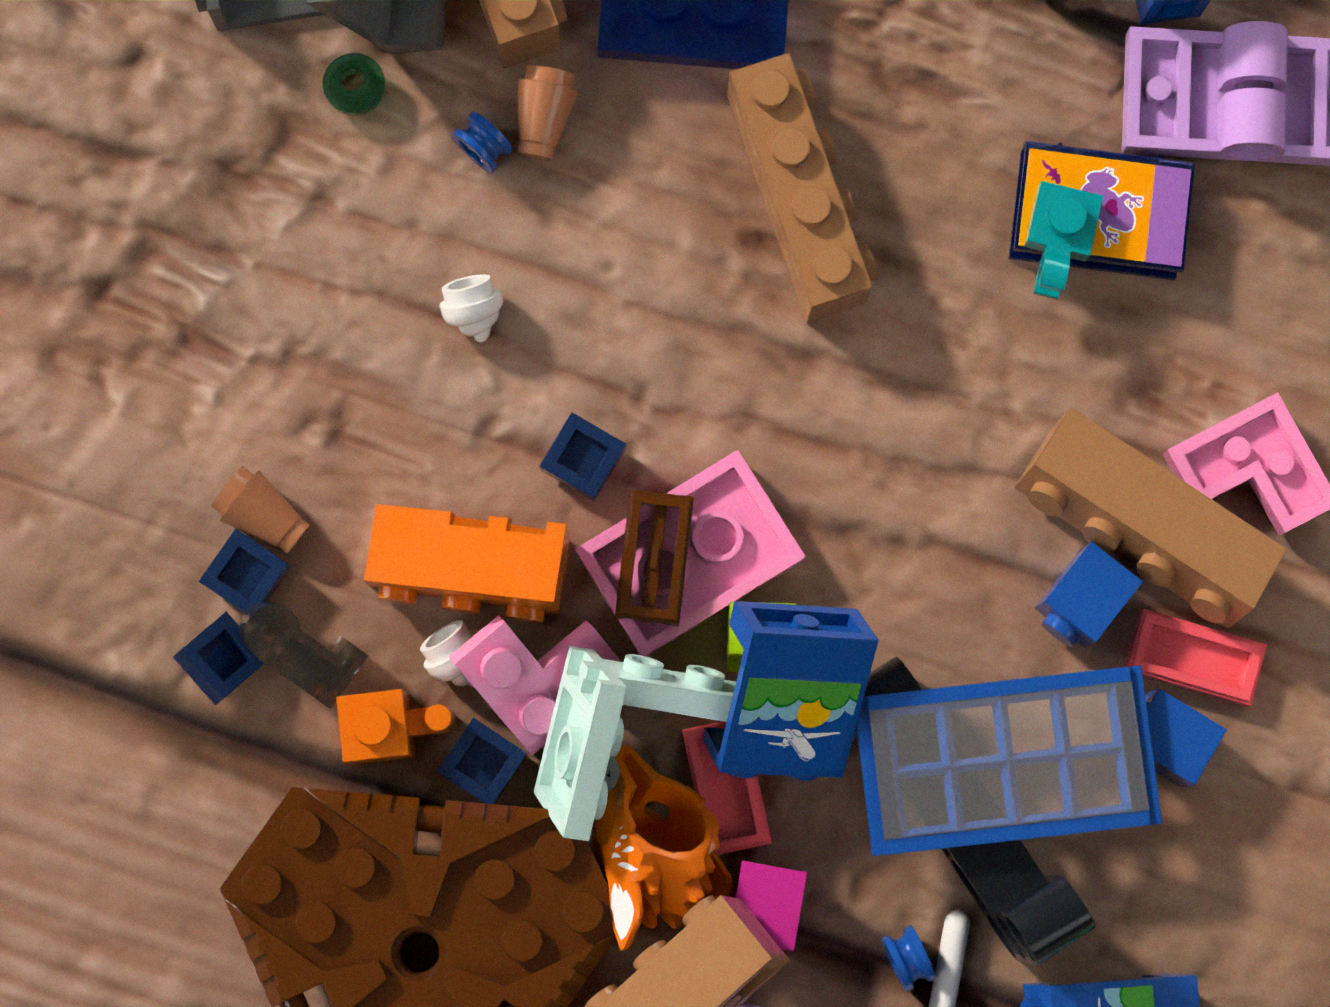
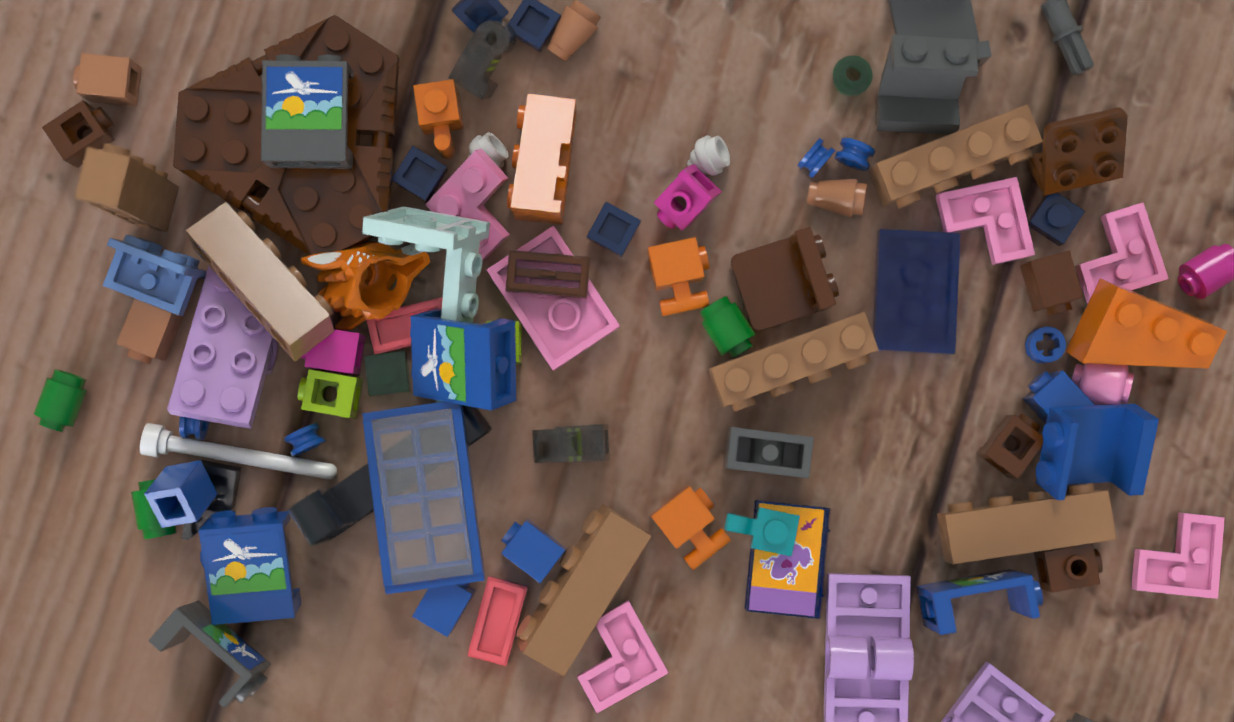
camera: 90 degrees right, 5 degrees up
none -> panel [261,54,354,169]
none -> lime brick [298,369,363,419]
none -> clear green plate [364,351,411,397]
none -> clear smoke leg [532,424,610,463]
none -> orange brick [647,237,710,316]
none -> orange brick [650,486,731,570]
none -> dark pink brick [653,164,722,231]
none -> green brick [700,296,756,358]
none -> dark grey brick [723,427,814,478]
none -> reddish brown bracket [730,226,839,331]
none -> blue bush [834,138,875,171]

